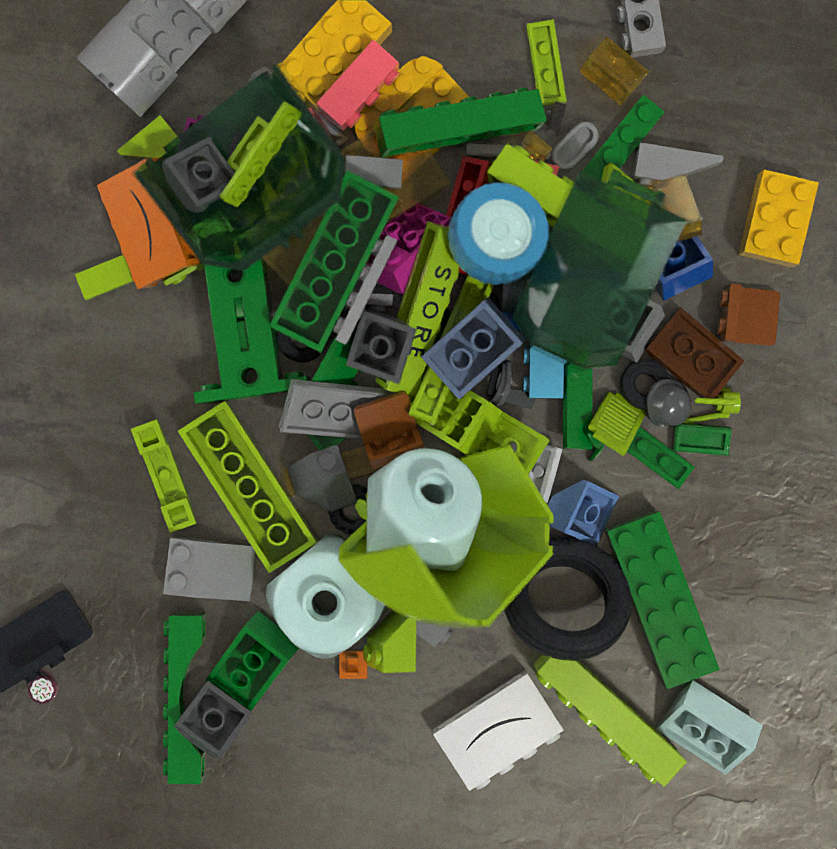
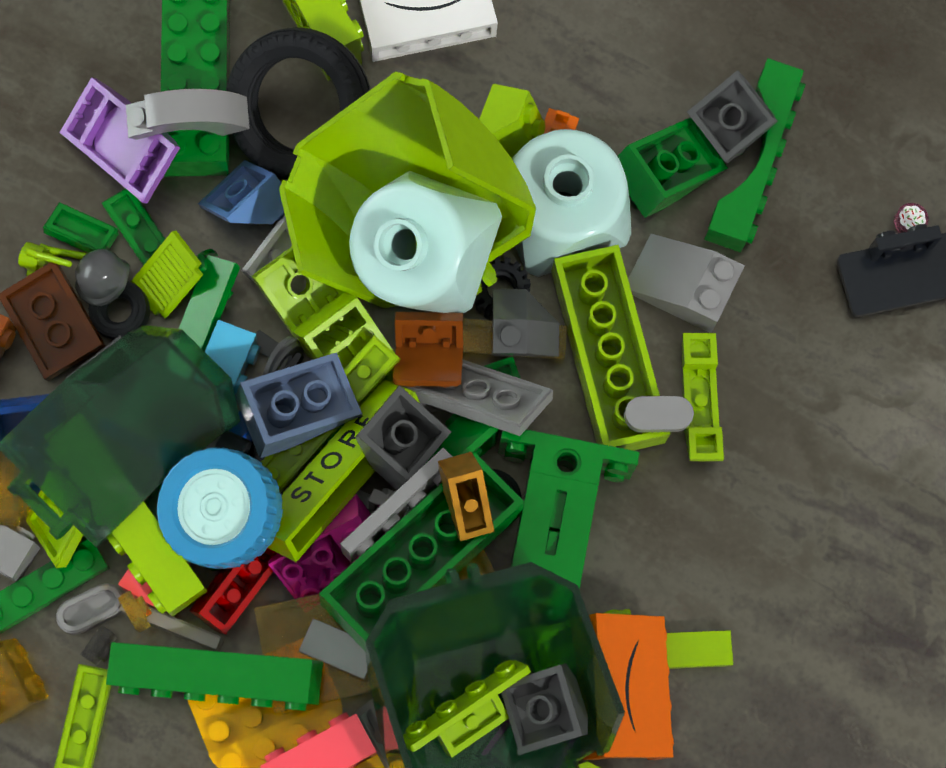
camera: 170 degrees left, 15 degrees down
none -> medium lavender slope [60,77,180,204]
none -> light grey arch [126,89,250,140]
none -> pearl gold slope [437,452,495,542]
none -> light grey tile [624,396,694,433]

